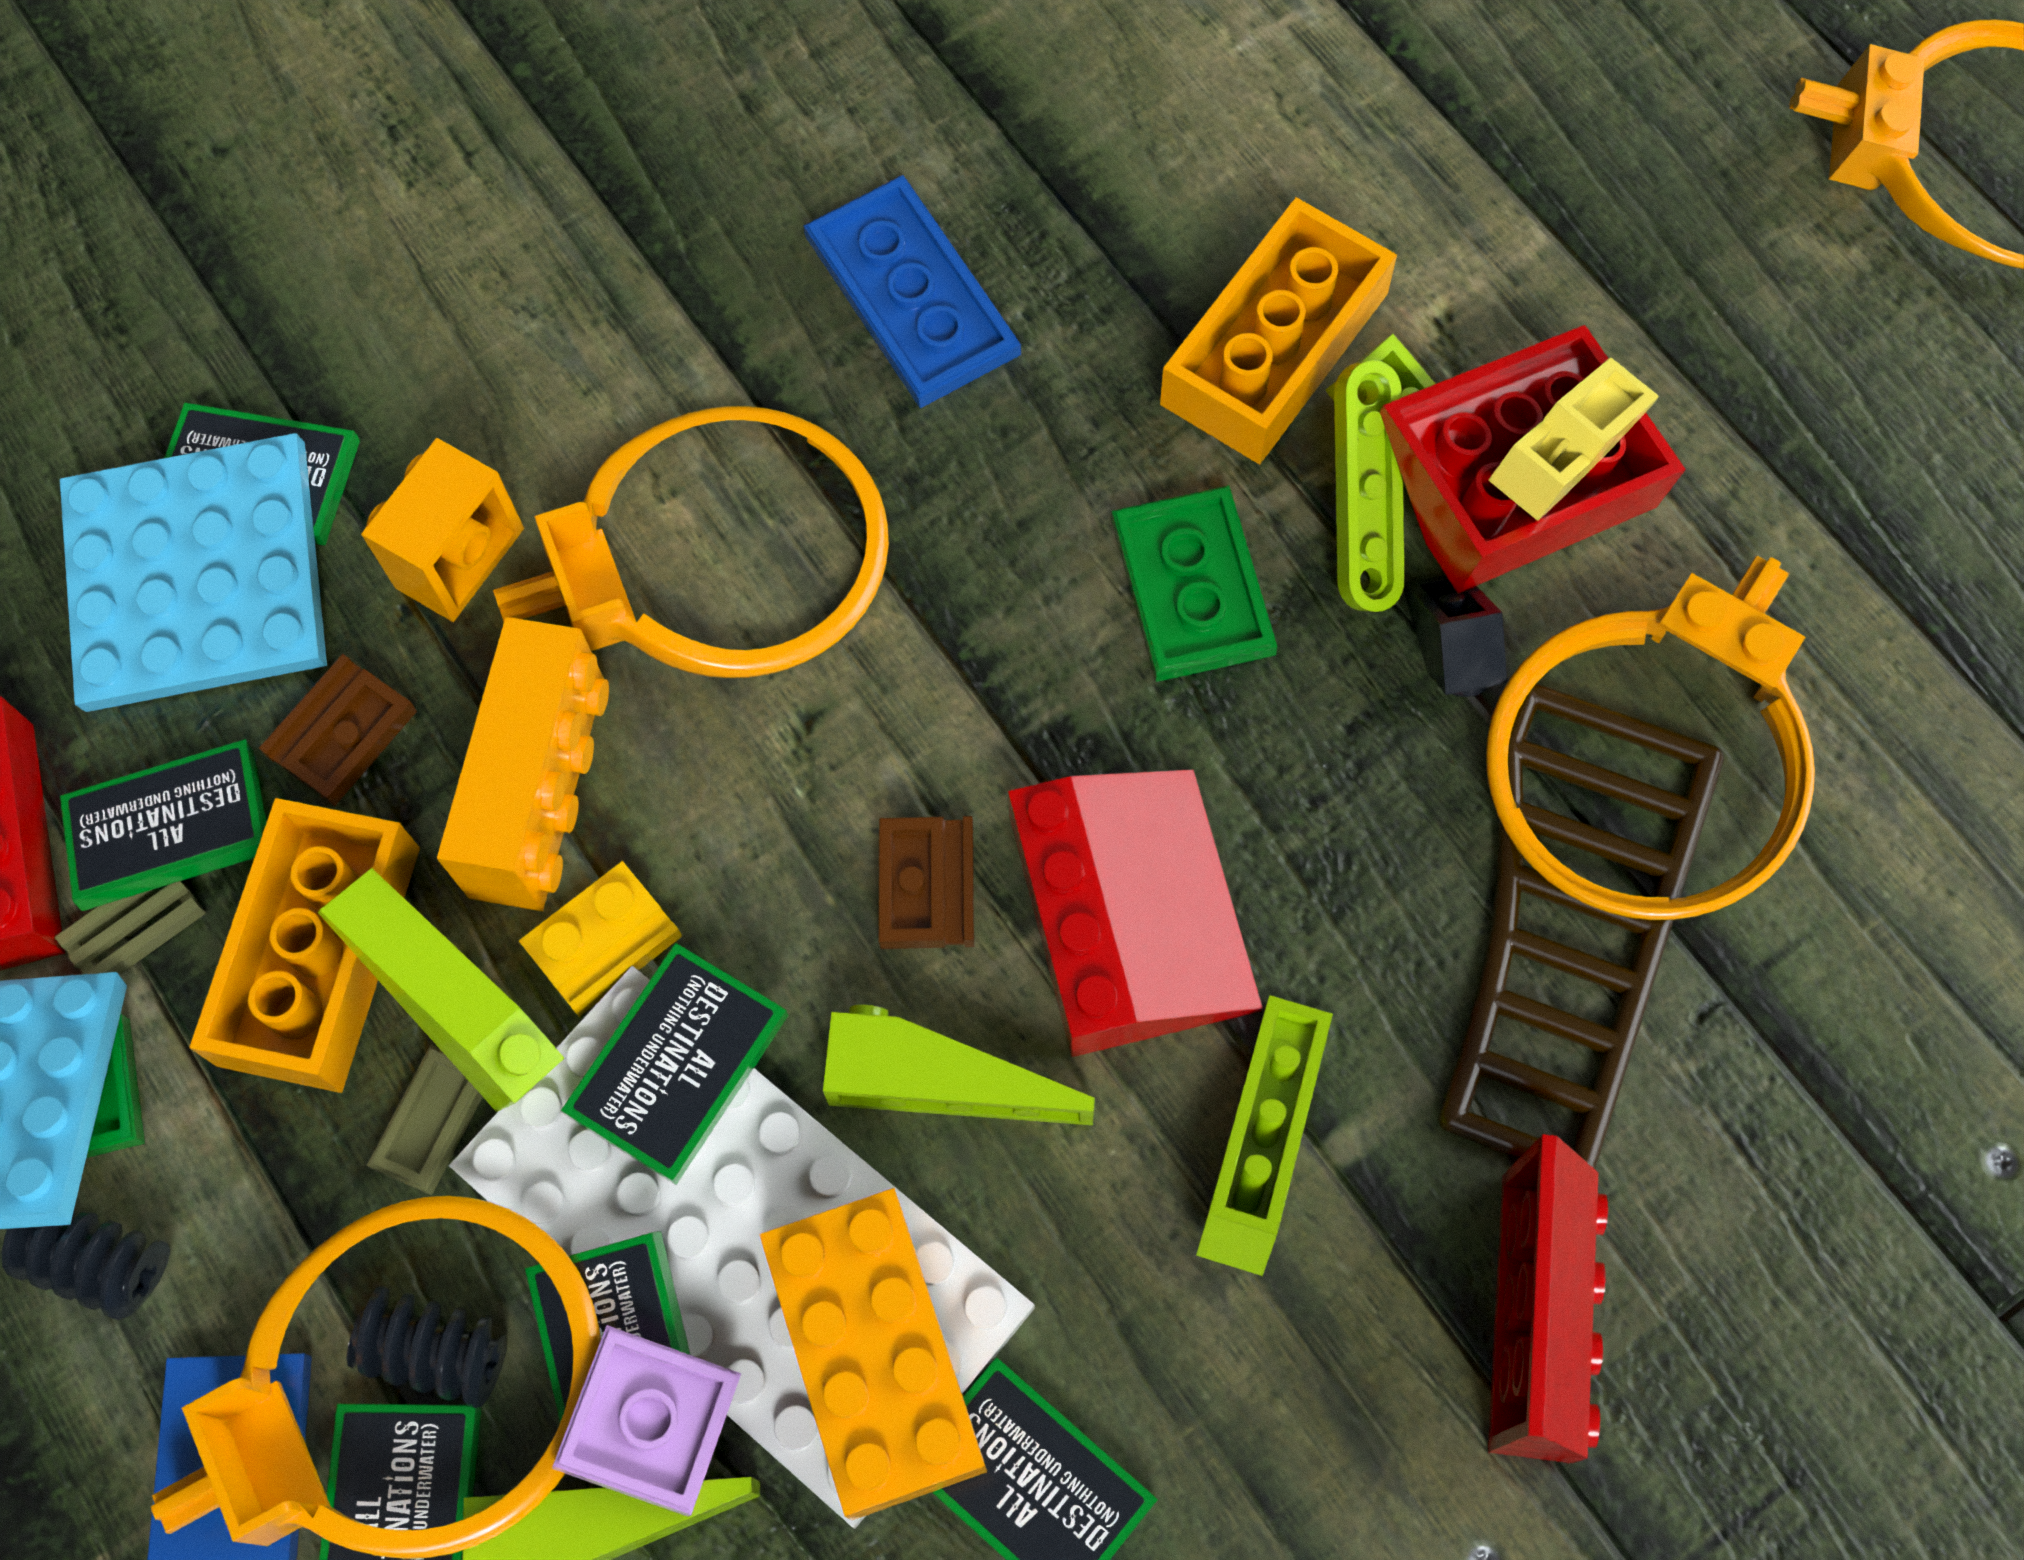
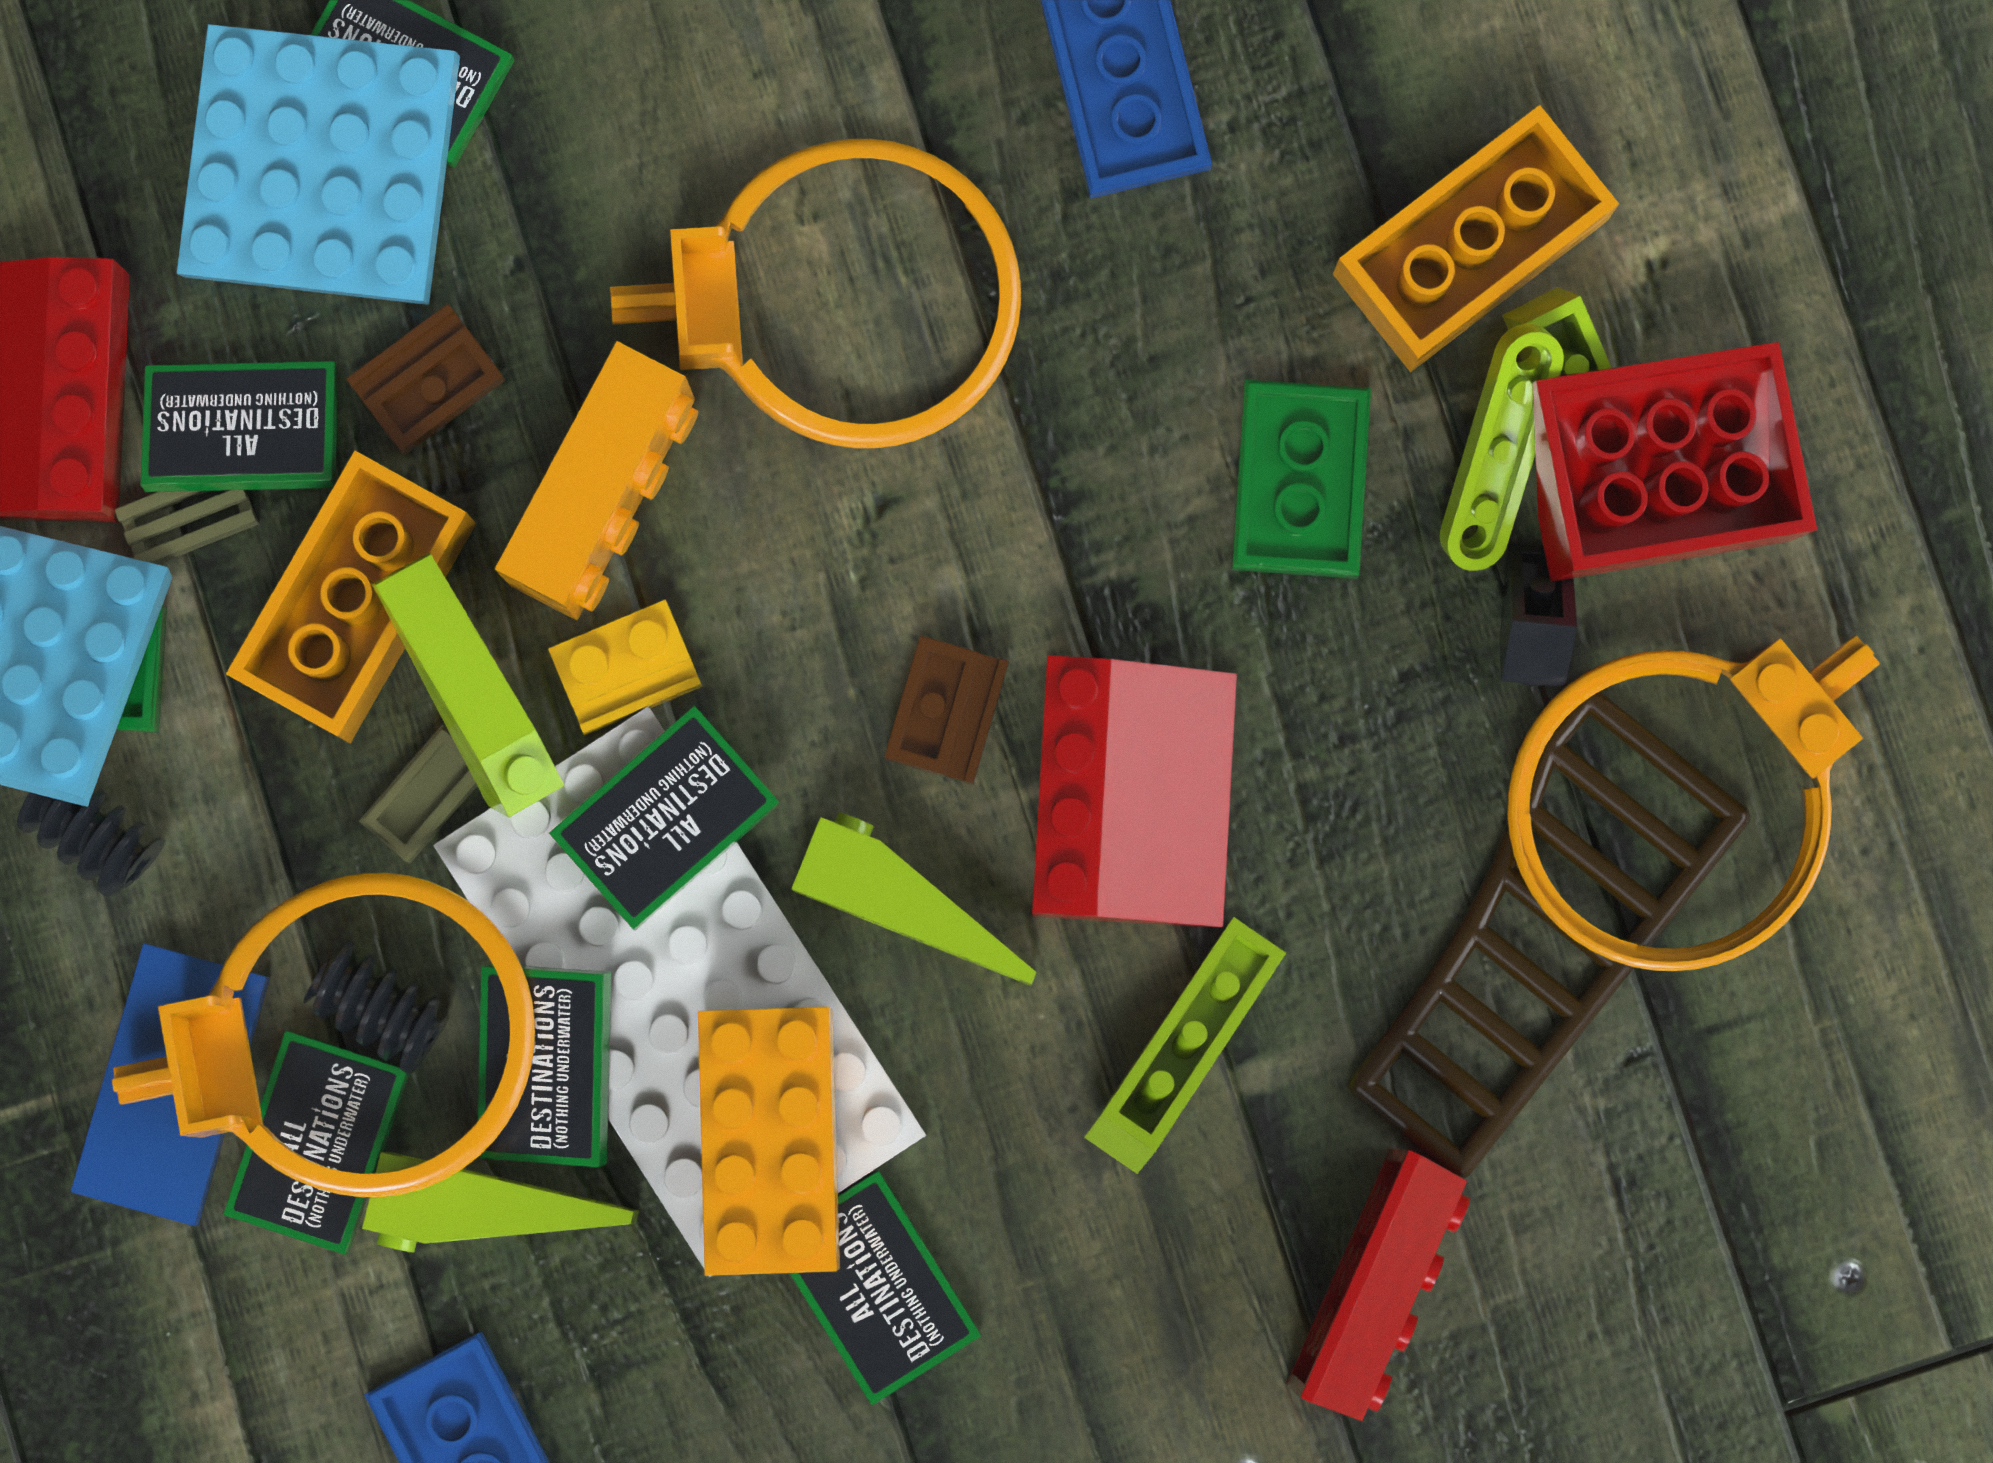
camera: 15 degrees right, 15 degrees up
light orange brick [361,438,525,622] -> none
lavender tile [552,1325,741,1517] -> none
light yellow slope [1489,357,1659,521] -> none

